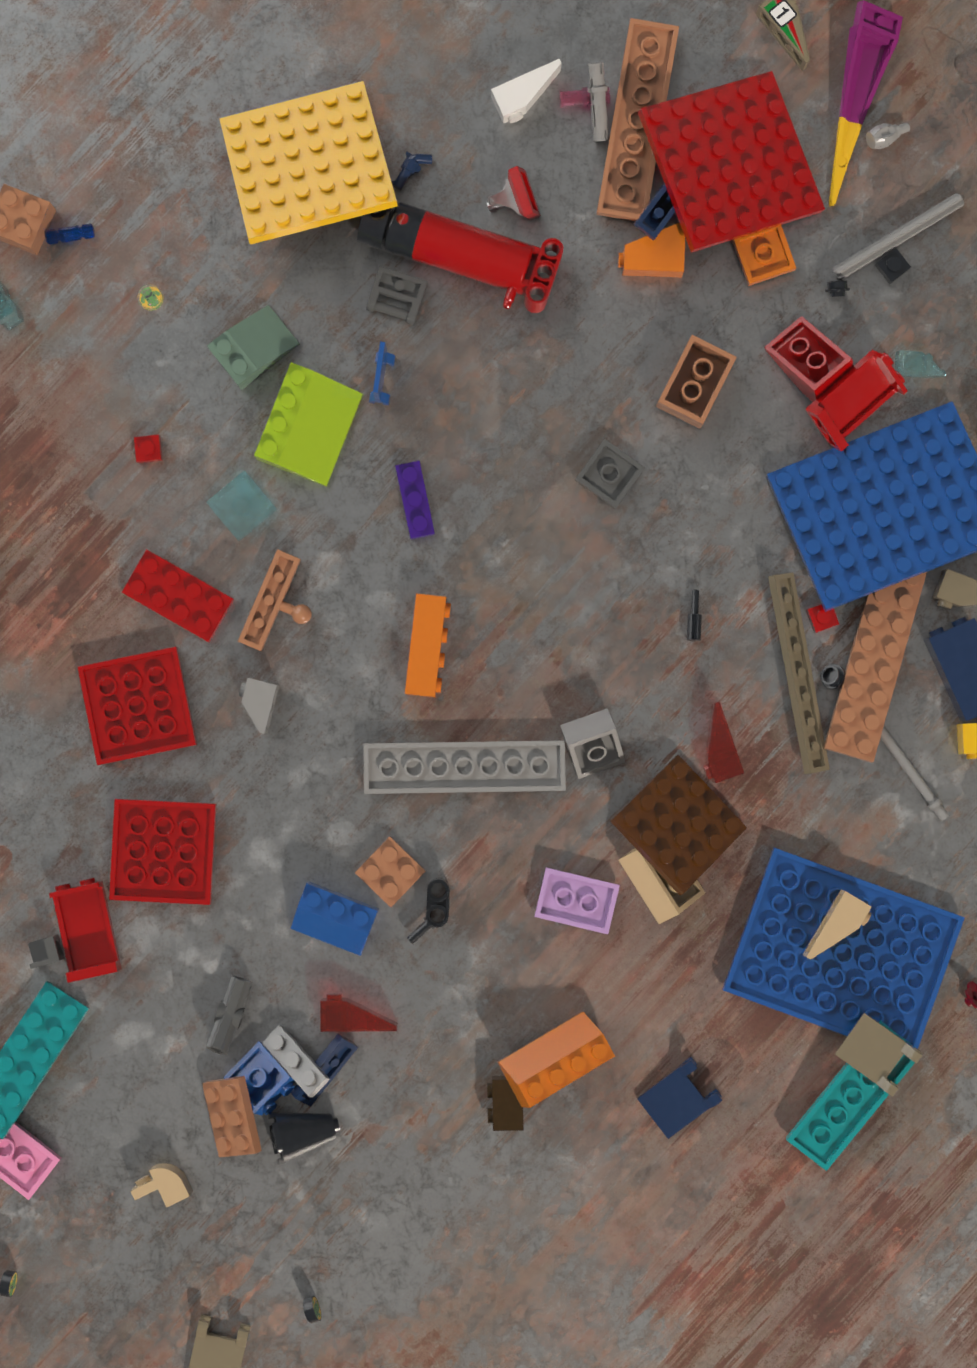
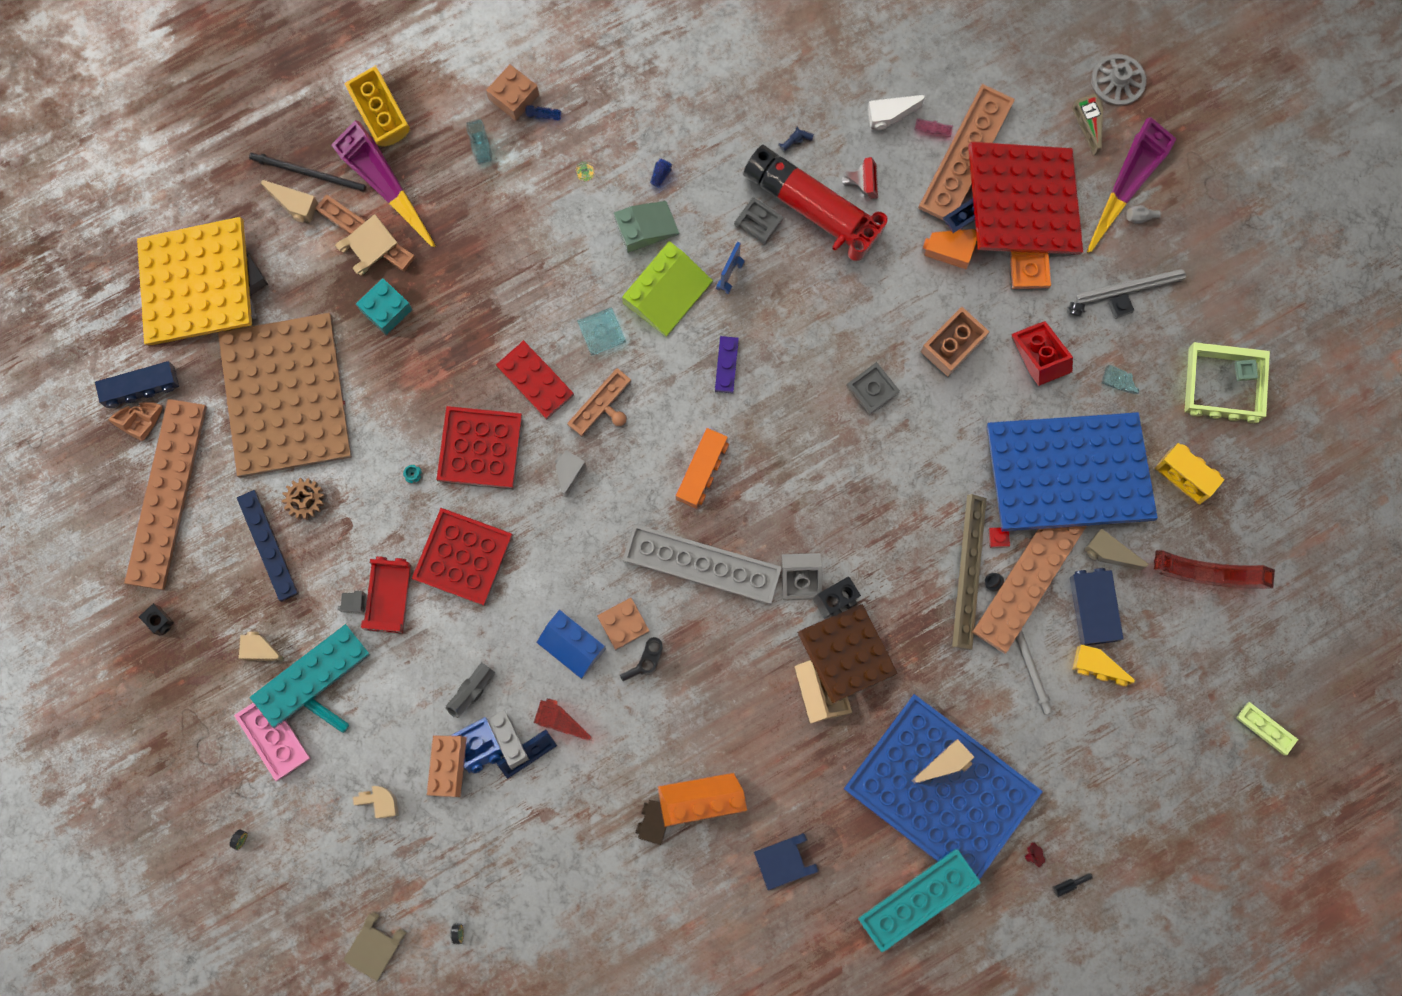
camera: 20 degrees right, 10 degrees down
red plate [134,434,163,463] -> none
yellow plate [219,81,398,245] -> none
black cone [268,1112,340,1164] -> none
lavender plate [534,867,620,934] -> none
light grey pin [587,62,609,141] -> none
black axle [686,590,702,642] -> none
clear red slope [703,701,744,783] -> none
red panel [805,350,908,452] -> none
dark tan flag [835,1012,922,1097] -> none
none -> teal axle [304,699,349,733]
none -> teal plate [403,465,422,483]
none -> clear blue cone [650,158,672,188]
none -> black brick [812,576,861,619]

